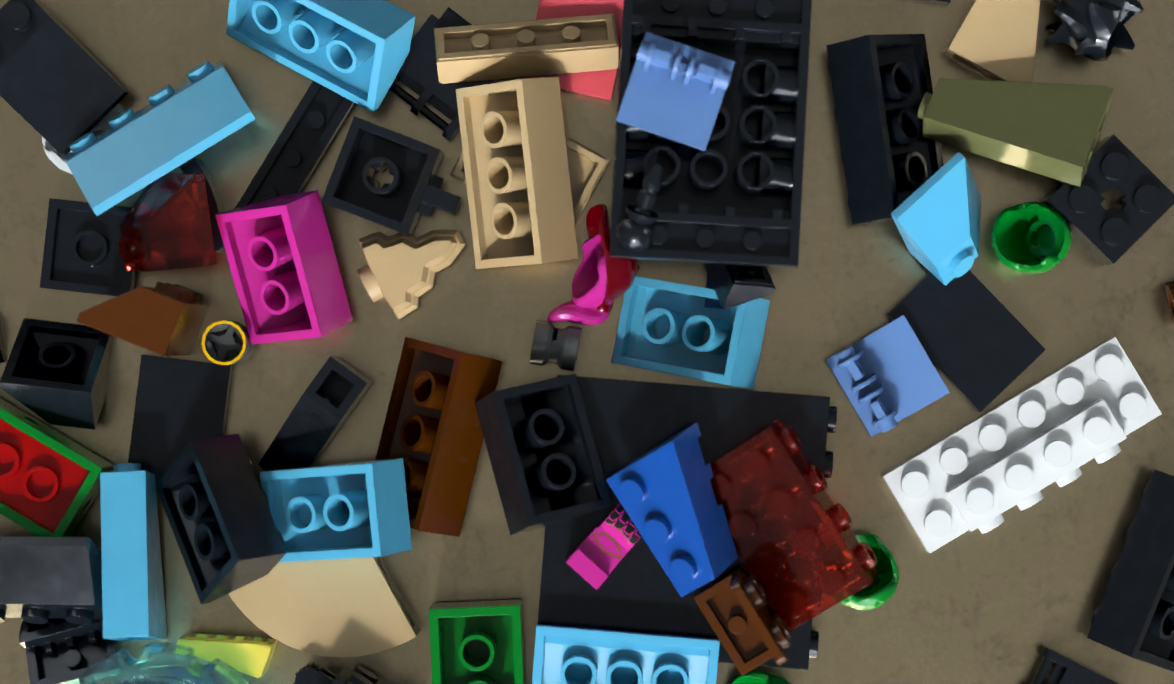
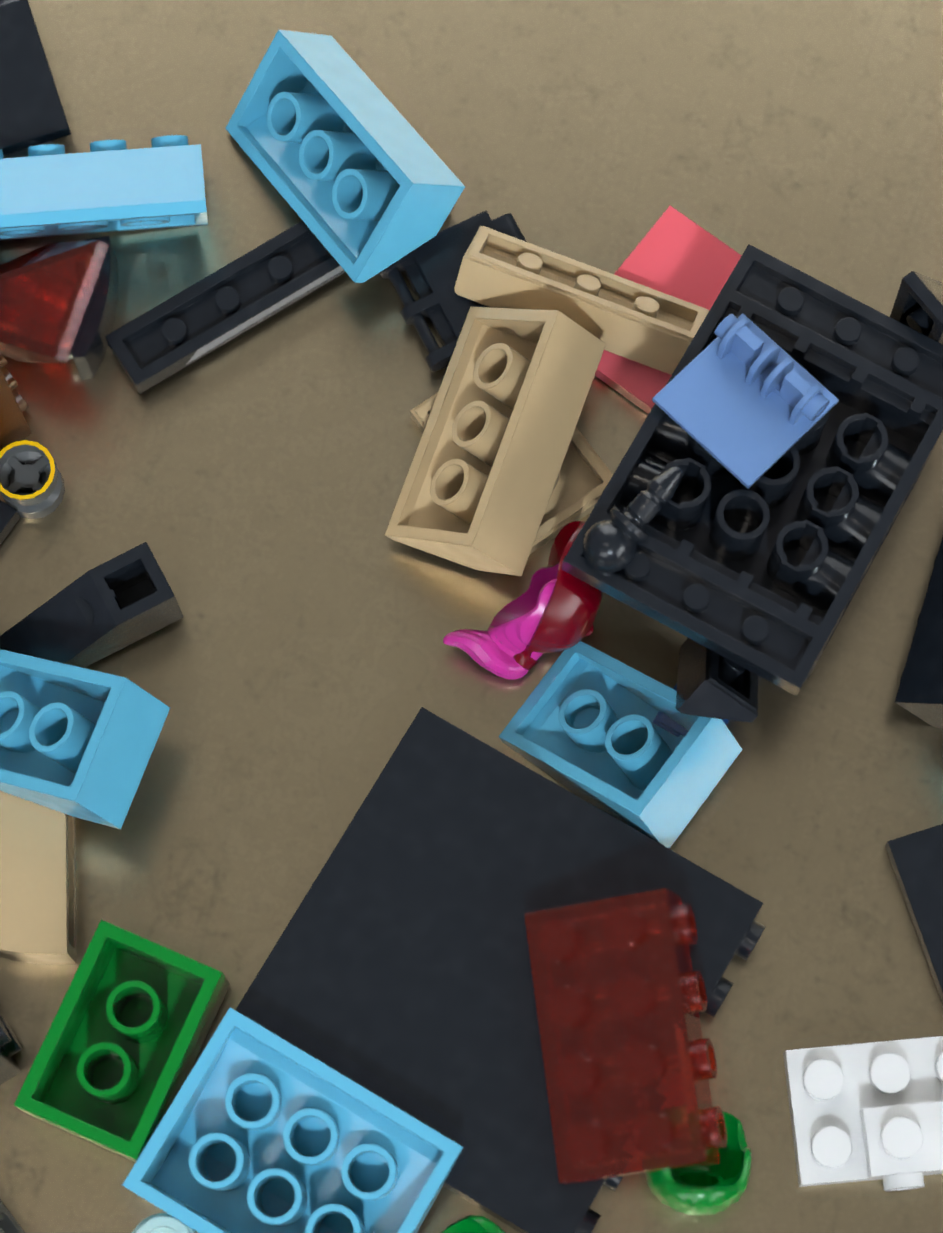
camera: 25 degrees right, 15 degrees down
dark pink slope [215,190,353,344] -> none
black hinge [321,116,461,236] -> none
tan rock [357,230,466,320] -> none
reddish brown slope [375,337,502,537] -> none
black slope [475,373,613,535] -> none
dark grey wheel [529,320,582,371] -> none
dark pink leg [566,502,641,590] -> none
blue wedge [606,422,738,597] -> none
reddish brown bracket [693,567,792,676] -> none
medium blue hinge [826,315,950,437] -> none

